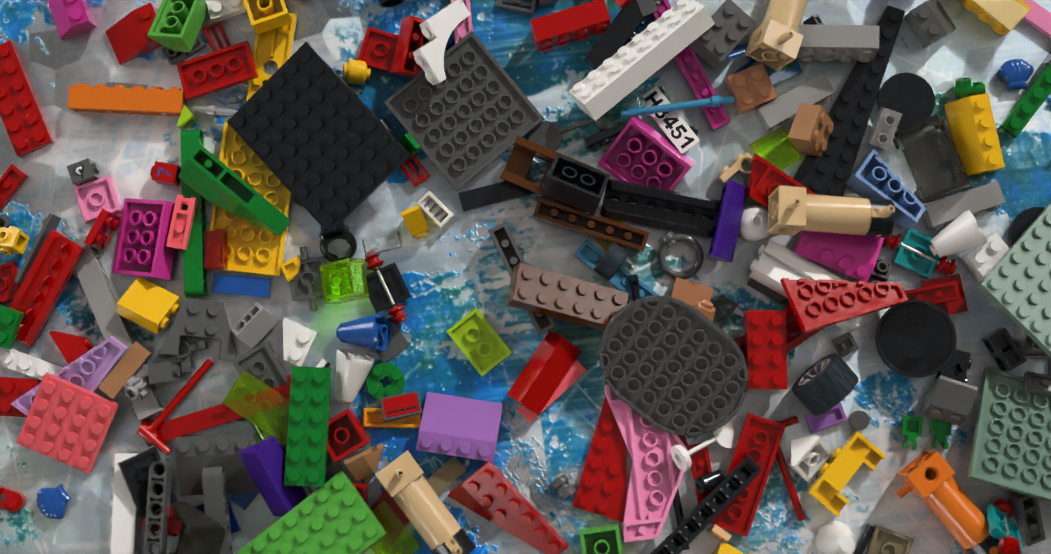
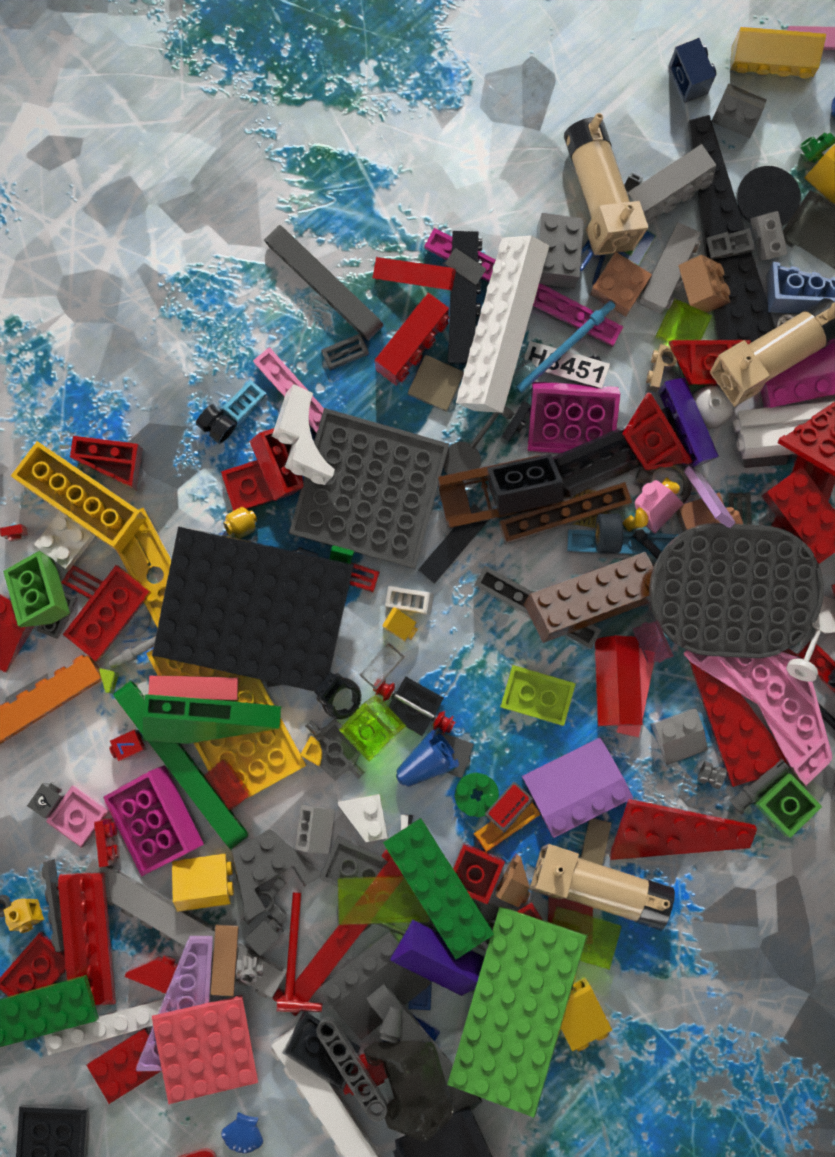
camera: 40 degrees left, 0 degrees up
coral plate [166,194,198,250] -> none
blue tile [211,273,271,298] -> none
white cone [335,349,375,404] -> none
none -> coral tile [148,676,239,700]
none -> dark grey cone [379,1006,403,1043]
none -> dark tan tile [408,355,464,412]
none -> red wing [622,392,692,470]
none -> bright pink torso [622,477,683,533]
none -> clear pink piece [633,620,674,664]
none -> light grey slope [651,708,708,765]
none -> lavender tile [684,465,736,528]
none -> dark grey slope [707,228,755,259]
none -> dark grey pin [729,759,791,815]

